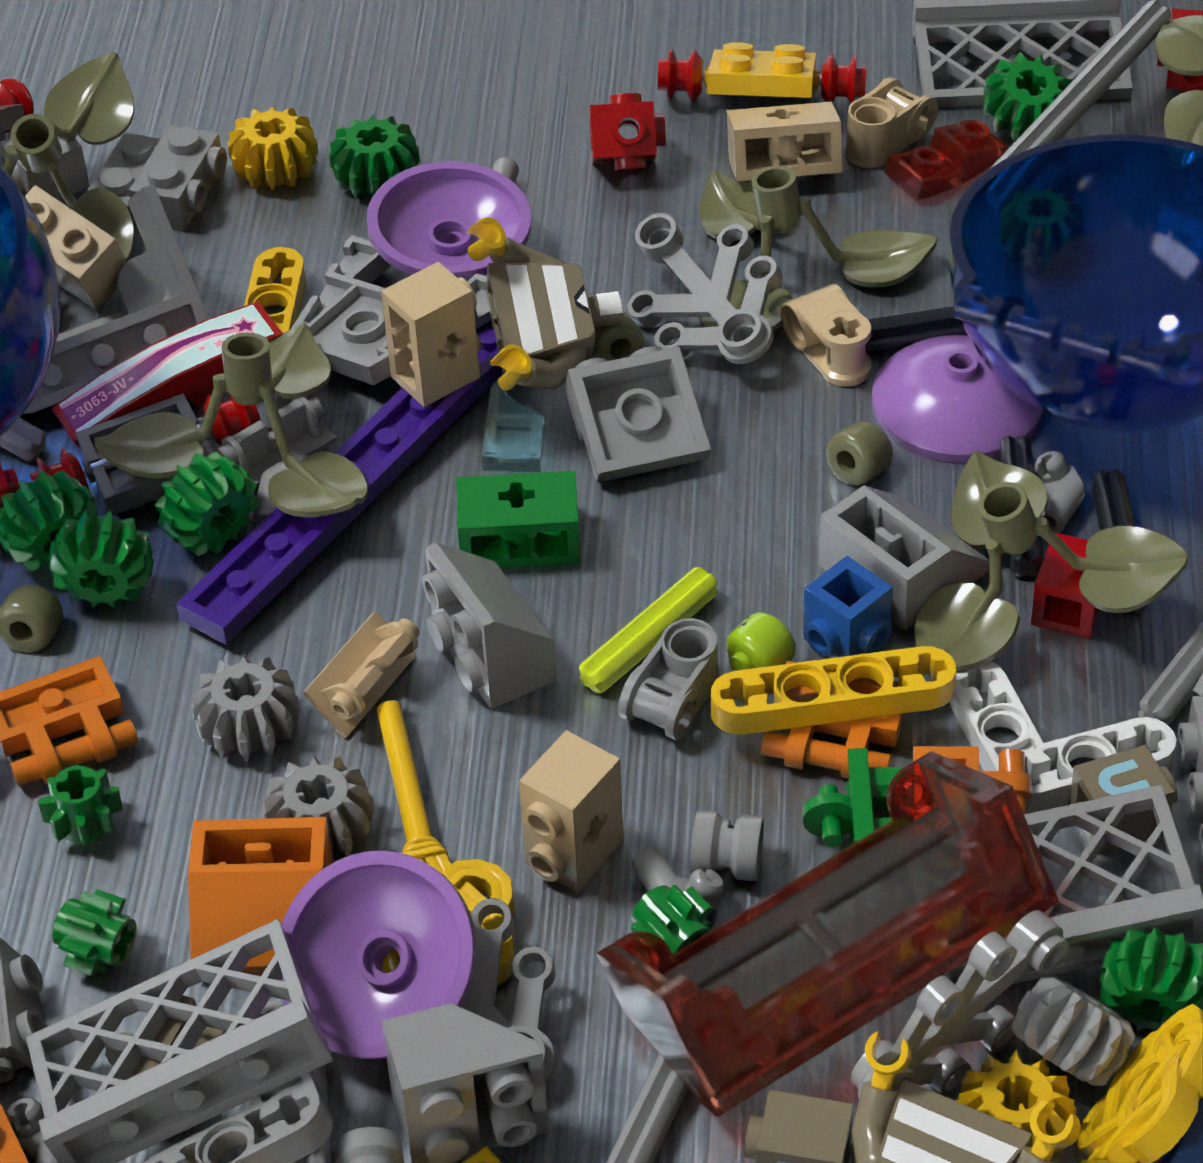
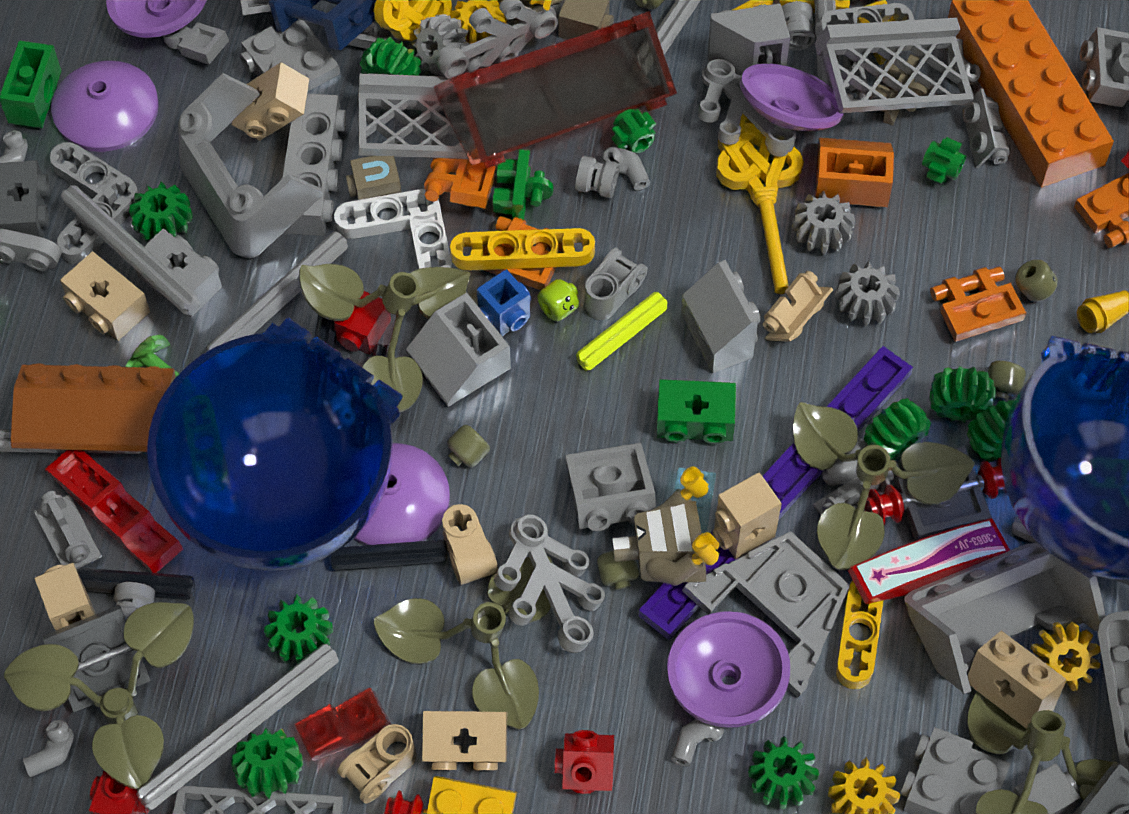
camera: 175 degrees left, 15 degrees up
green gear [38,764,123,846] -> none
tan brick [519,730,624,893] -> none

